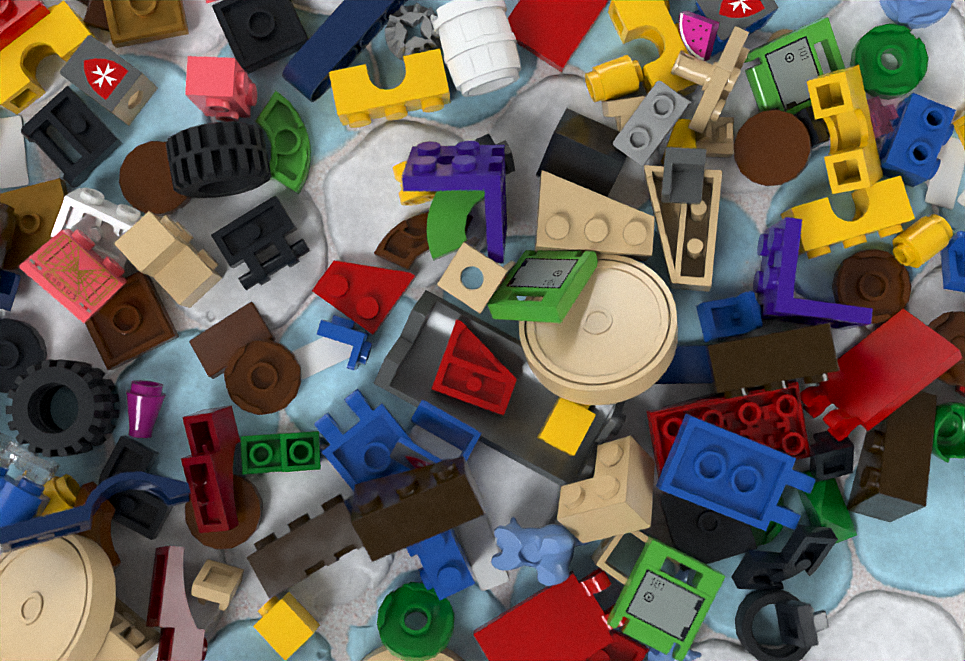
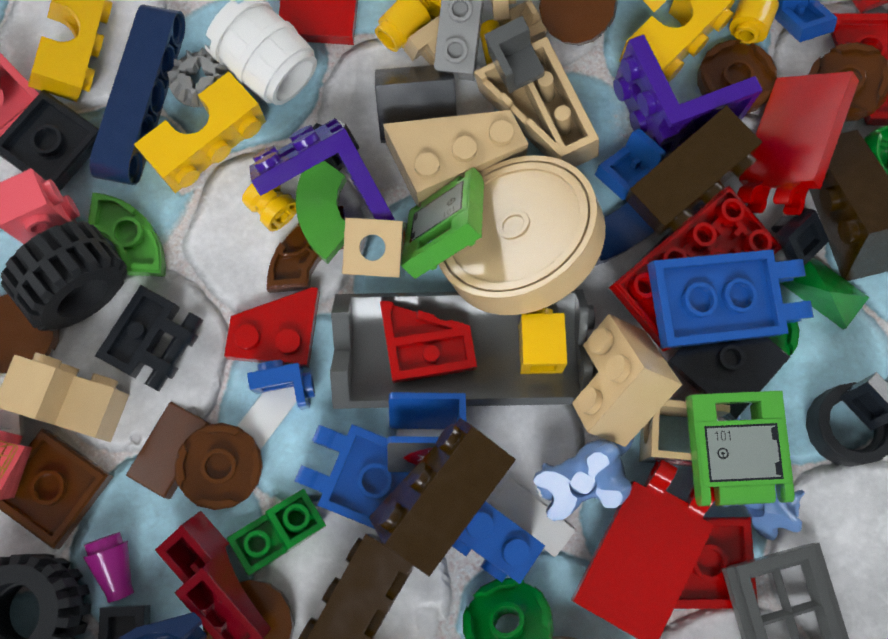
camera: 30 degrees left, 10 degrees down
black plate [731,525,838,590] -> none

